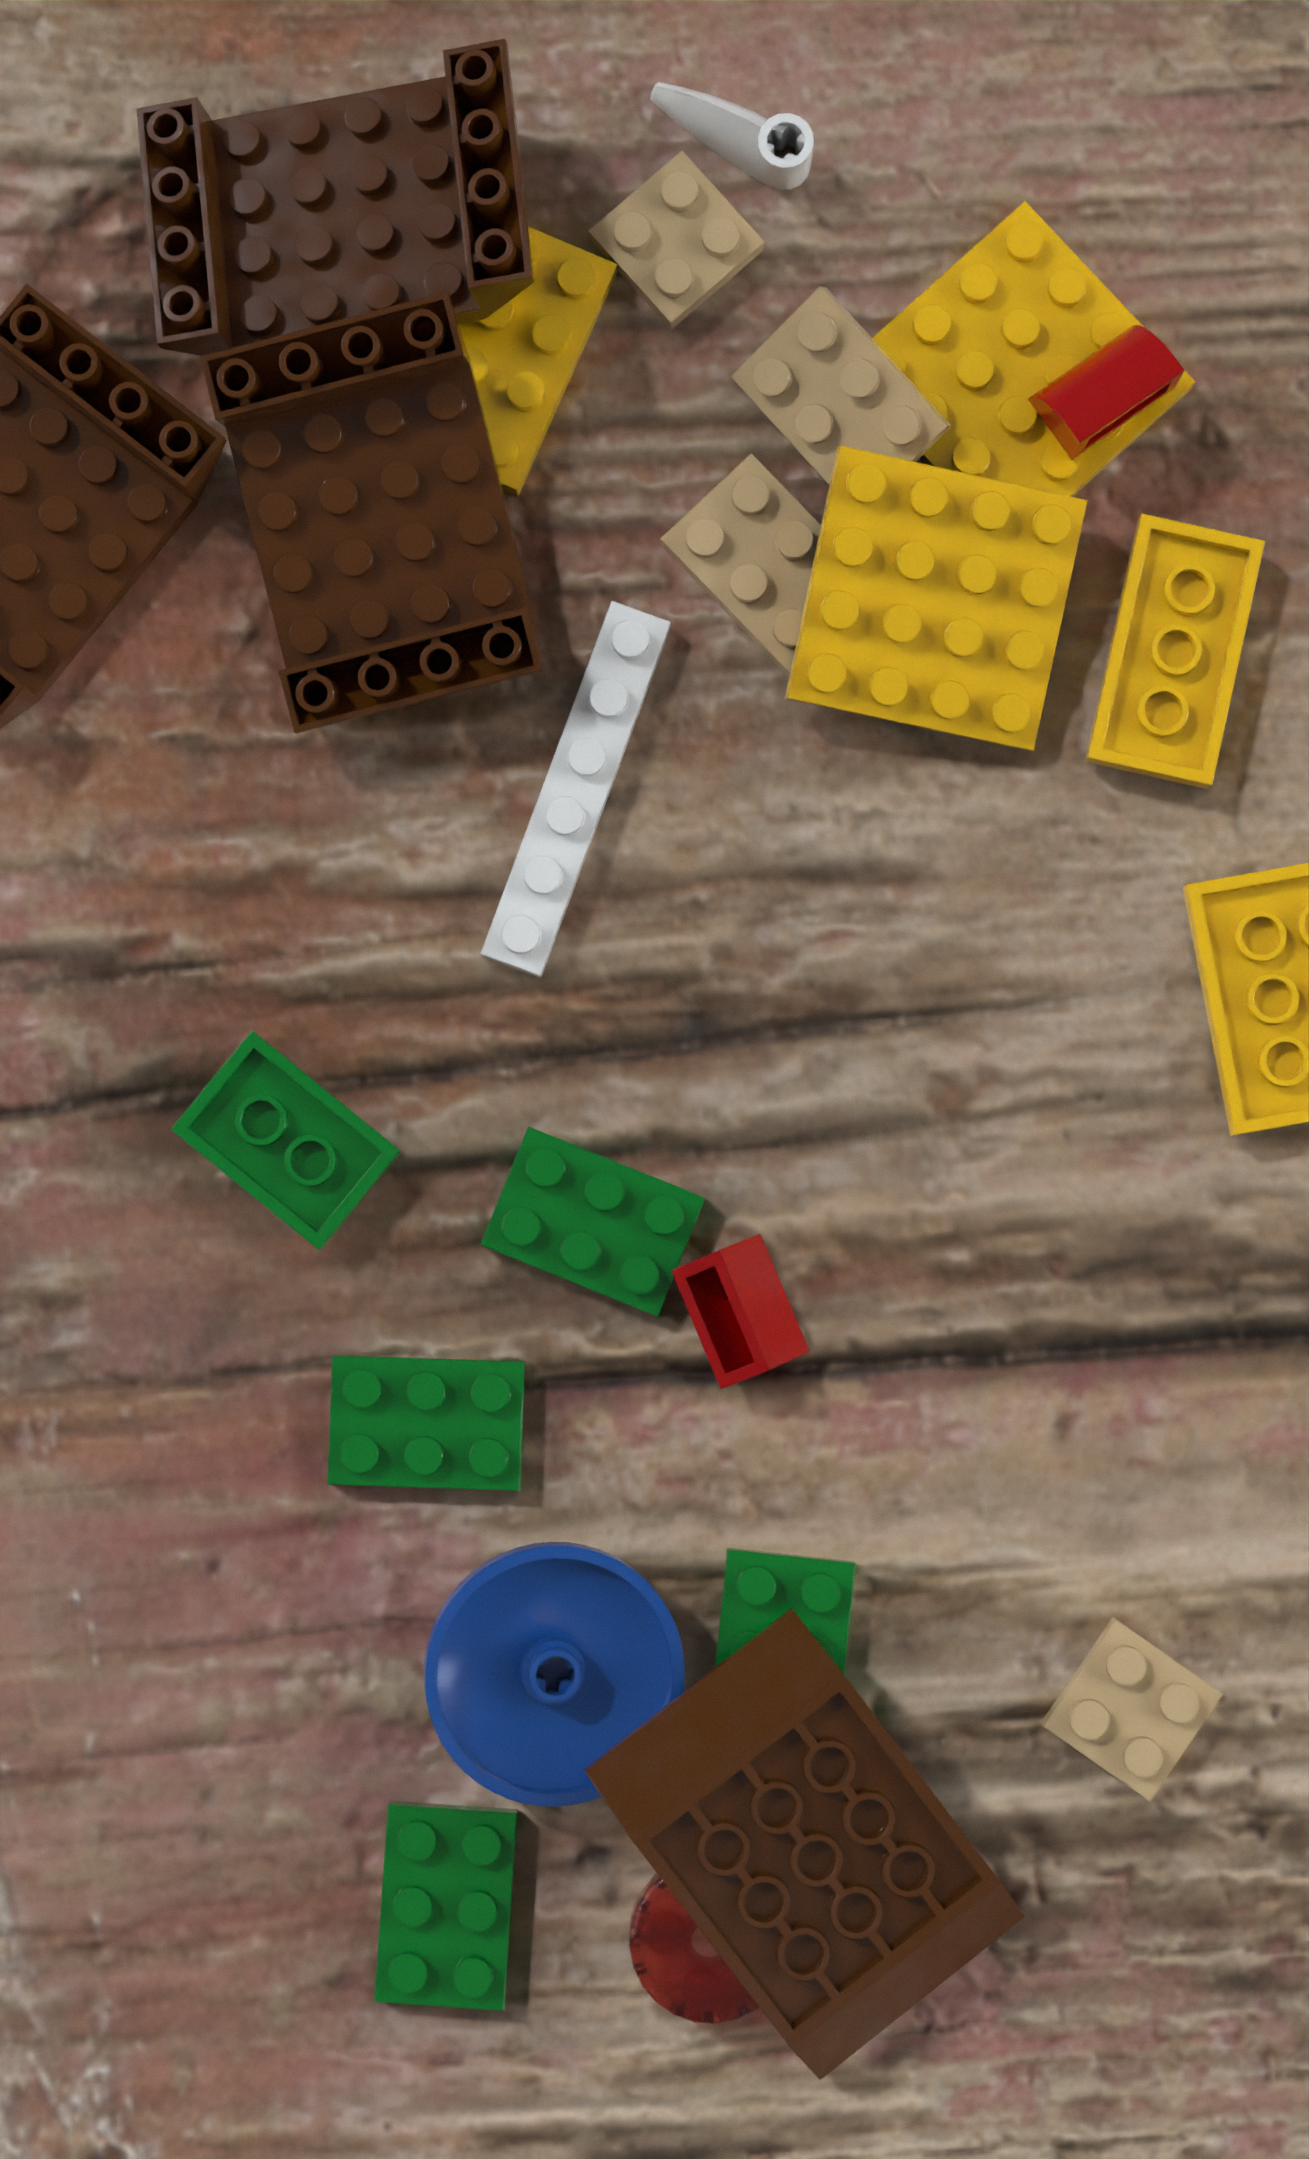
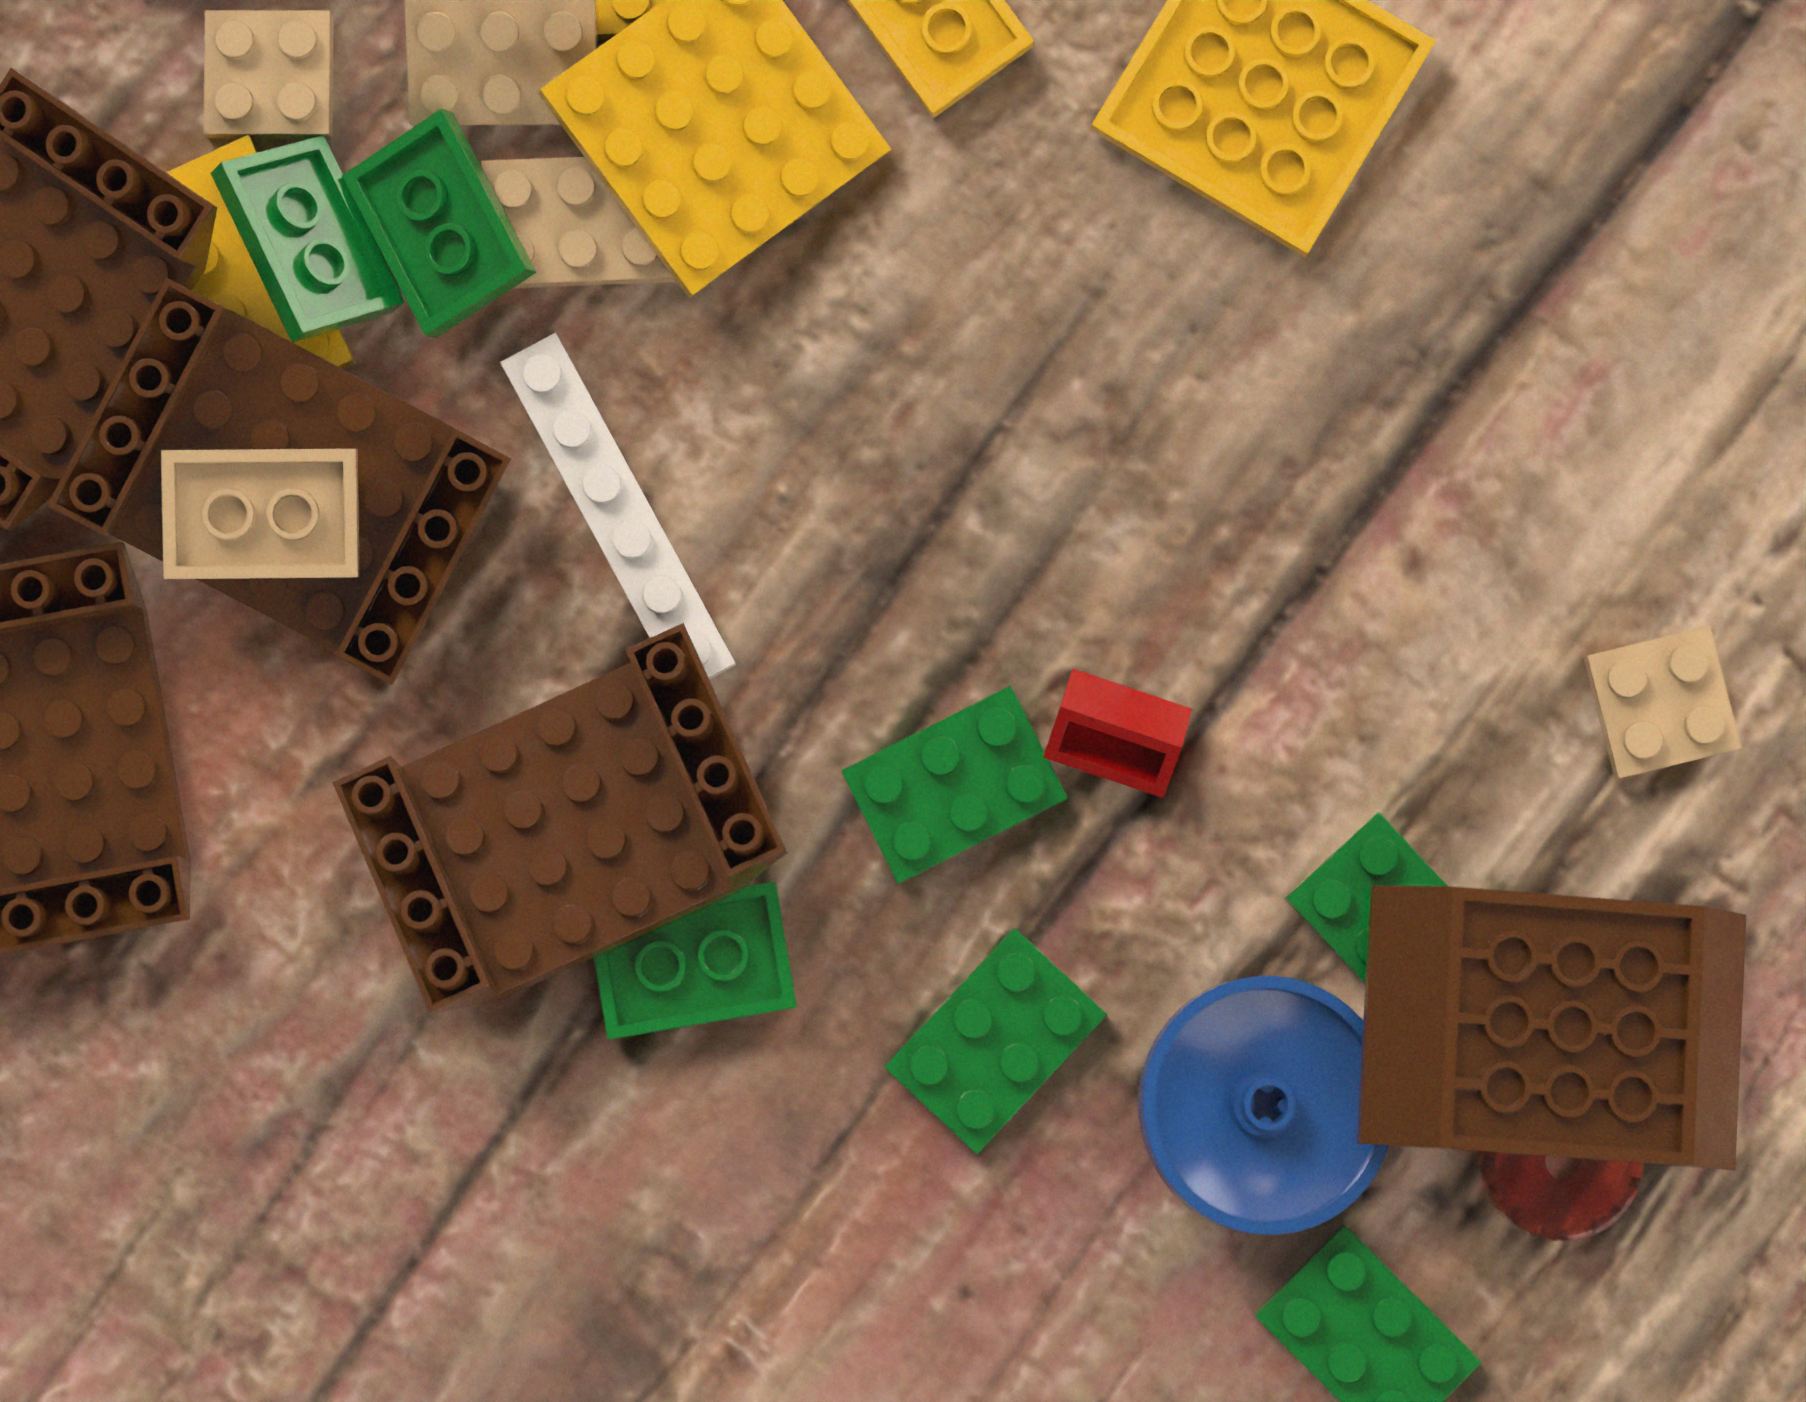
camera: 50 degrees left, 0 degrees up
none -> tan plate [161,449,360,579]
none -> plate [210,135,404,343]
none -> reddish brown slope [332,623,787,1015]
none -> green plate [341,108,537,339]

